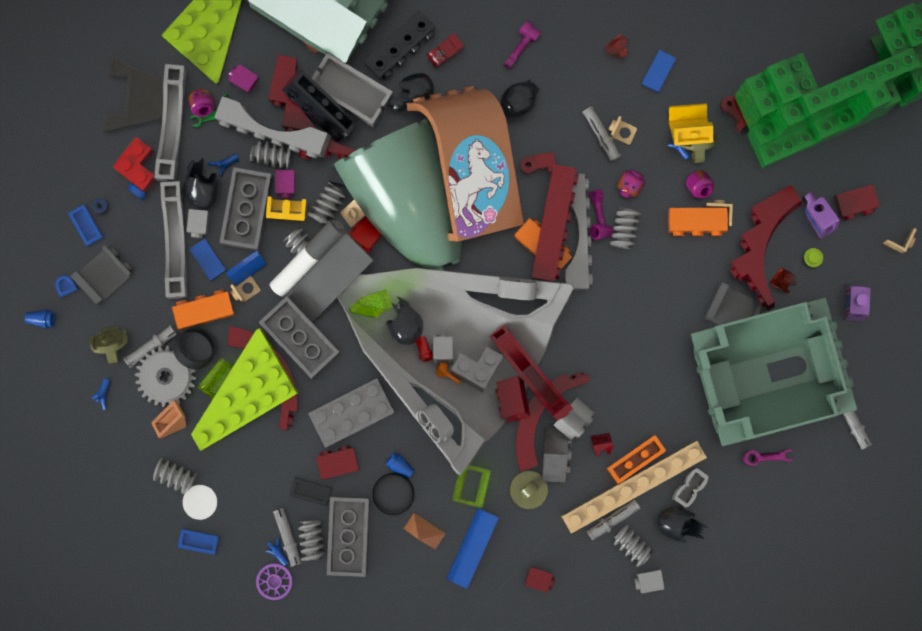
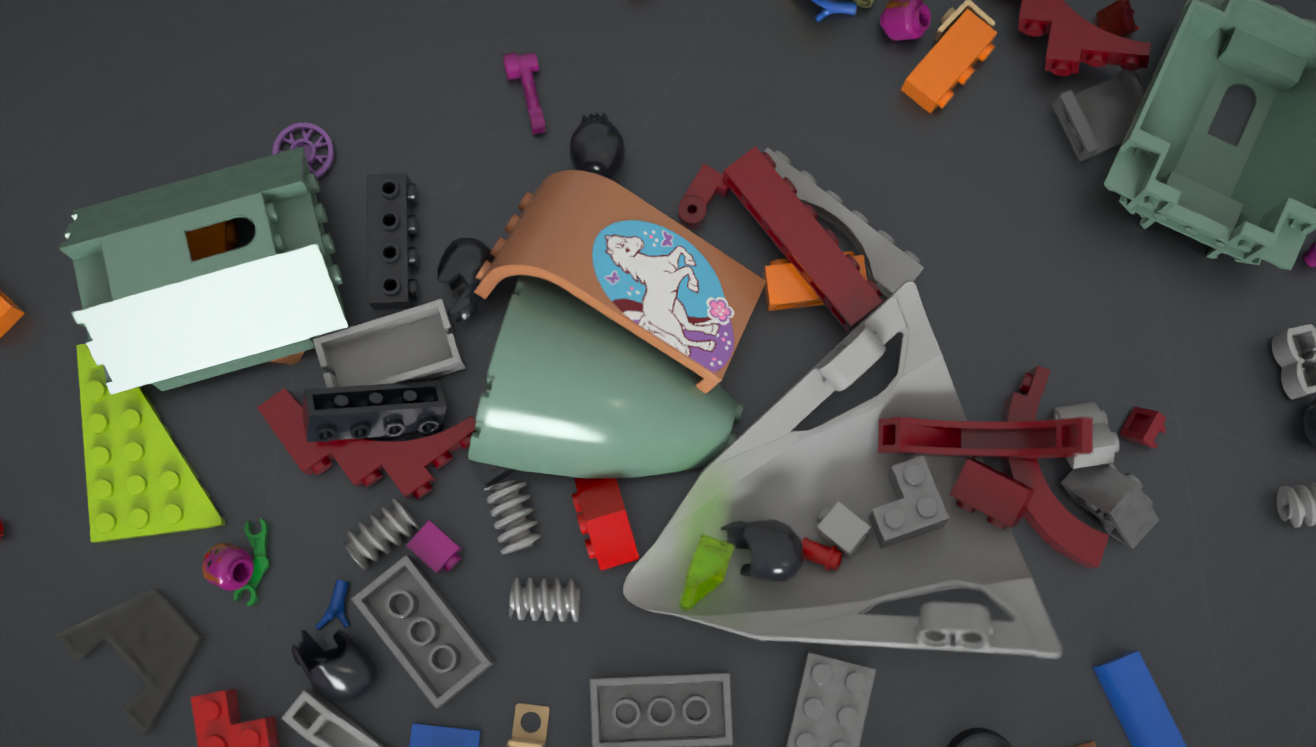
camera: 50 degrees left, 5 degrees down
light grey arch [154,64,187,182] -> none
light grey brick [186,209,210,238] -> none
light grey arch [214,96,332,159] -> none
blue tile [226,250,267,286] -> none
magenta brick [228,64,260,95] -> none
yellow window [266,197,308,221] -> none
dark grey door [270,220,374,322] -> none
tan bracket [340,200,365,227] -> none
blue cone [385,452,415,479] -> none
dark red leg [427,33,464,68] -> none
orange hand [436,362,461,384] -> none
clear neon green tile [452,465,491,508] -> none
olive tile [510,471,548,509] -> none
dark red brick [525,566,555,593] -> none
tan brick [561,441,707,533] -> none
light grey pin [582,106,621,161] -> none
light grey pin [586,499,641,541] -> none
magenta brick [589,189,613,240] -> none
orange brick [606,435,666,484] -> none
tan bracket [609,116,637,145] -> none
light grey piece [610,208,641,249] -> none
magenta head [617,169,645,198] -> none

